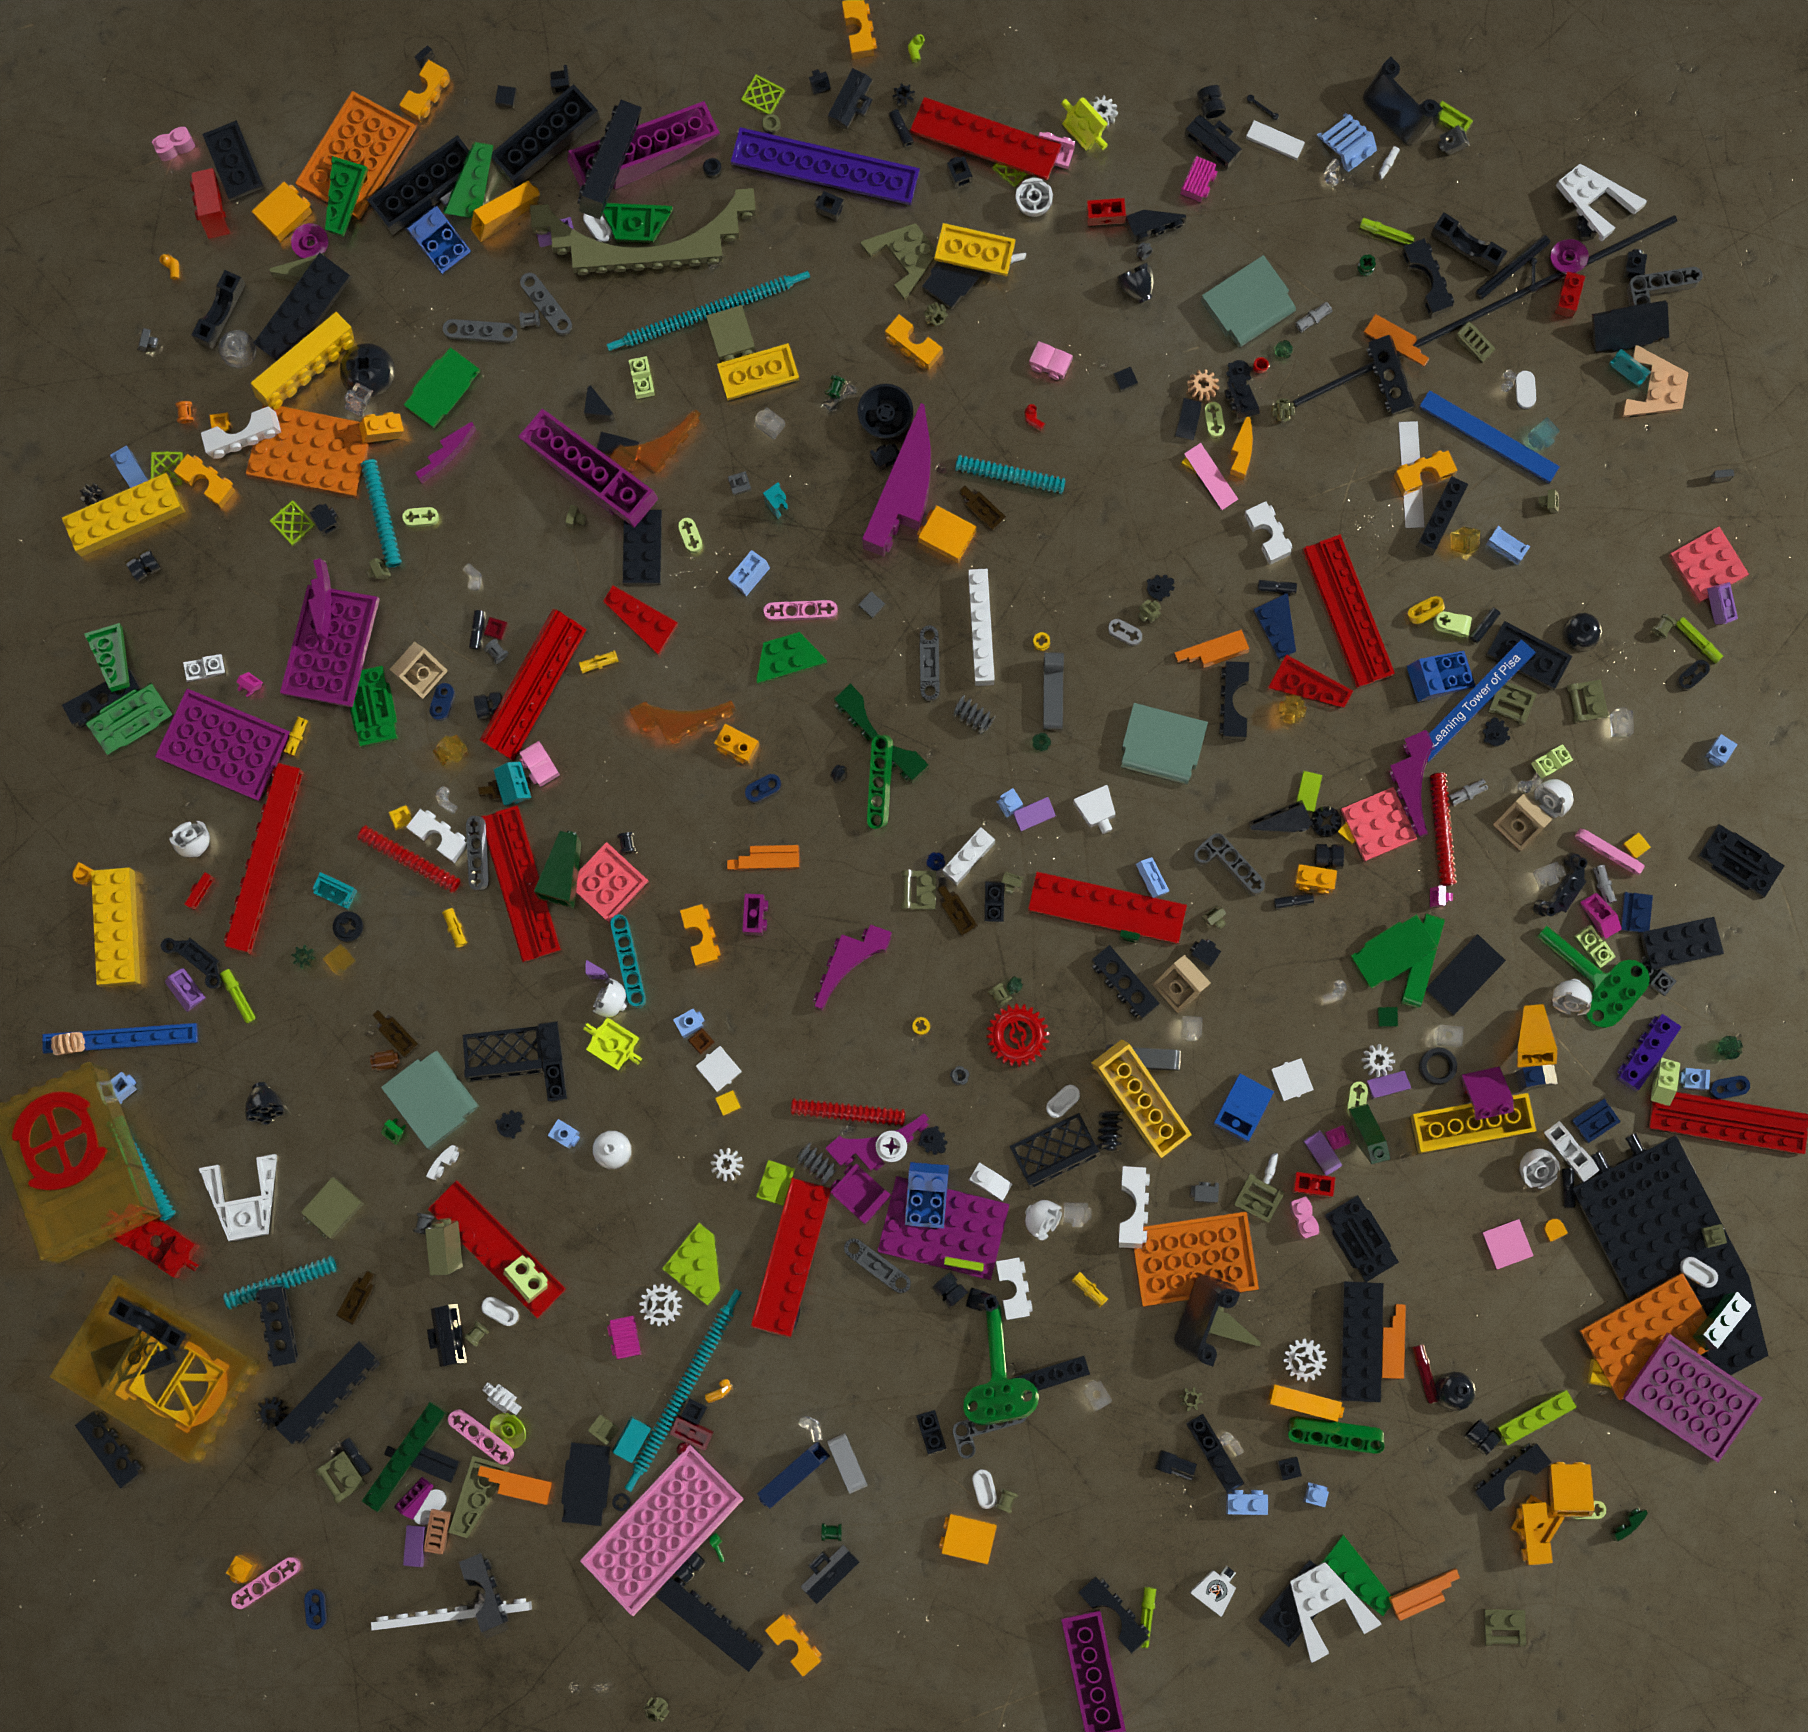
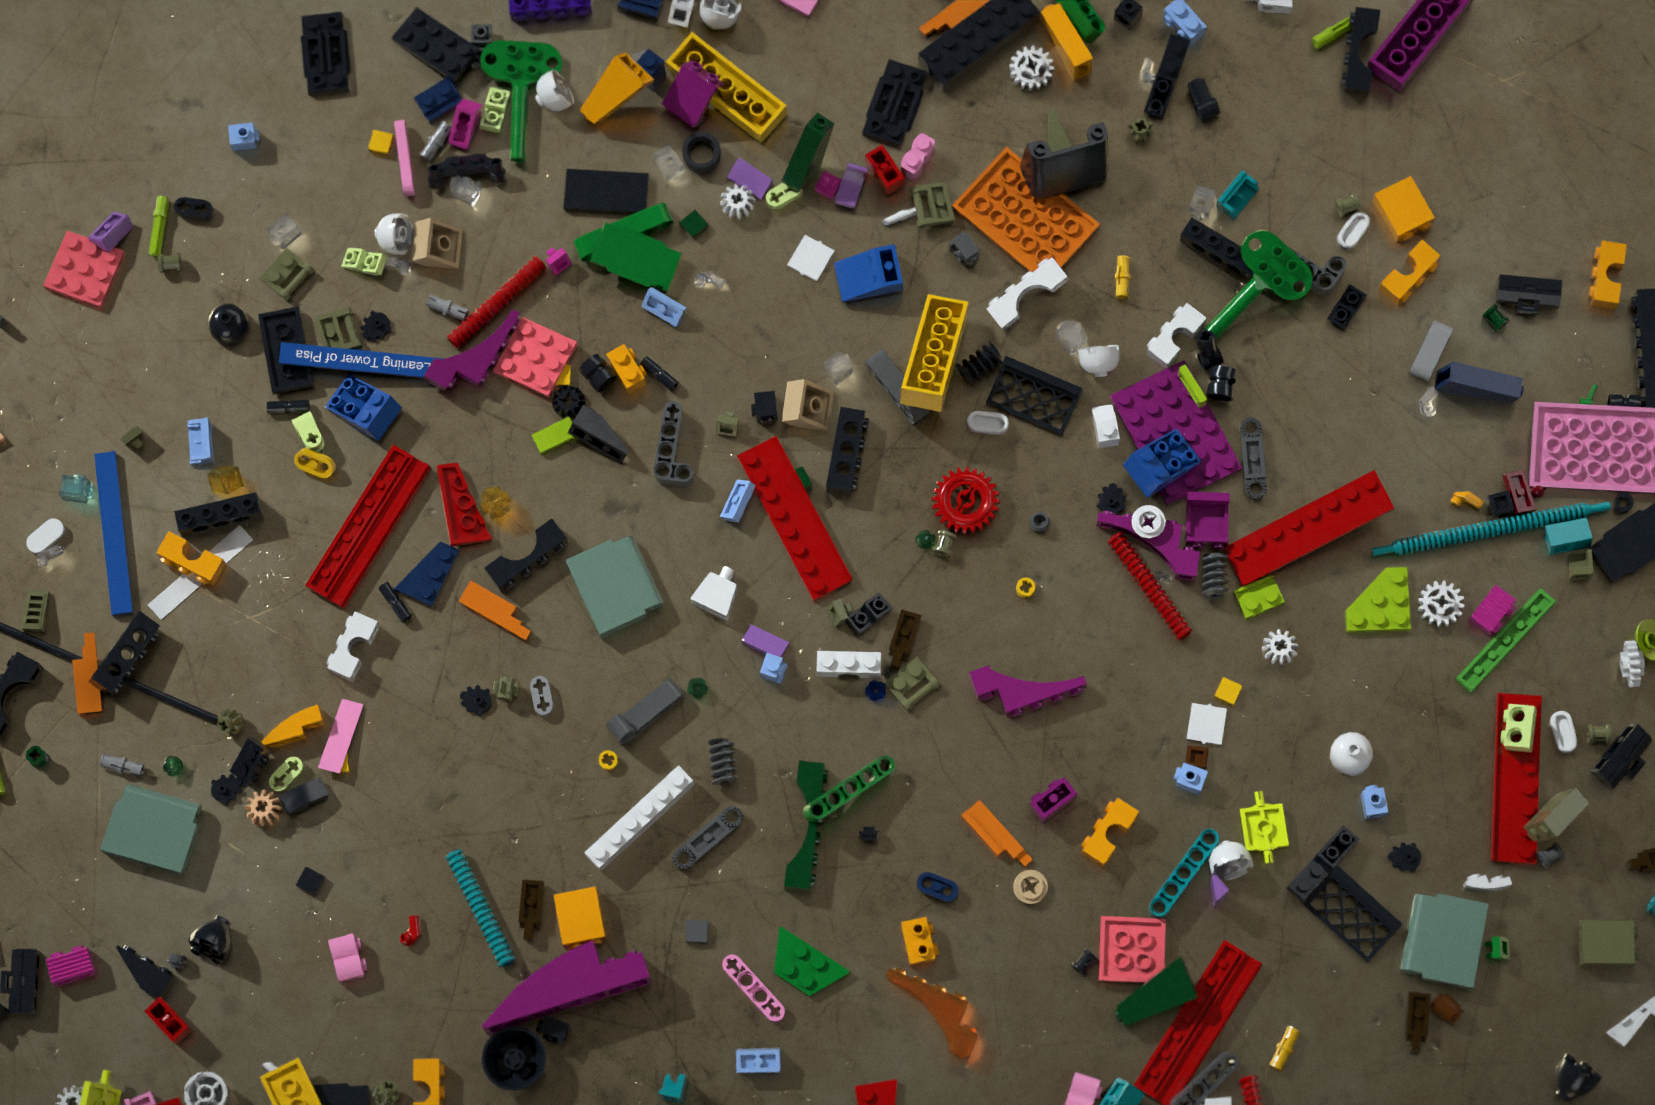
camera: 130 degrees left, 5 degrees down
red hinge [1253,357,1269,374] -> none
none -> light blue plate [641,287,686,327]
none -> tan gear [1013,870,1048,904]
none -> teal hinge [1216,170,1259,220]
none -> light orange arch [1379,240,1441,305]
none -> bright green tile [1455,588,1556,693]

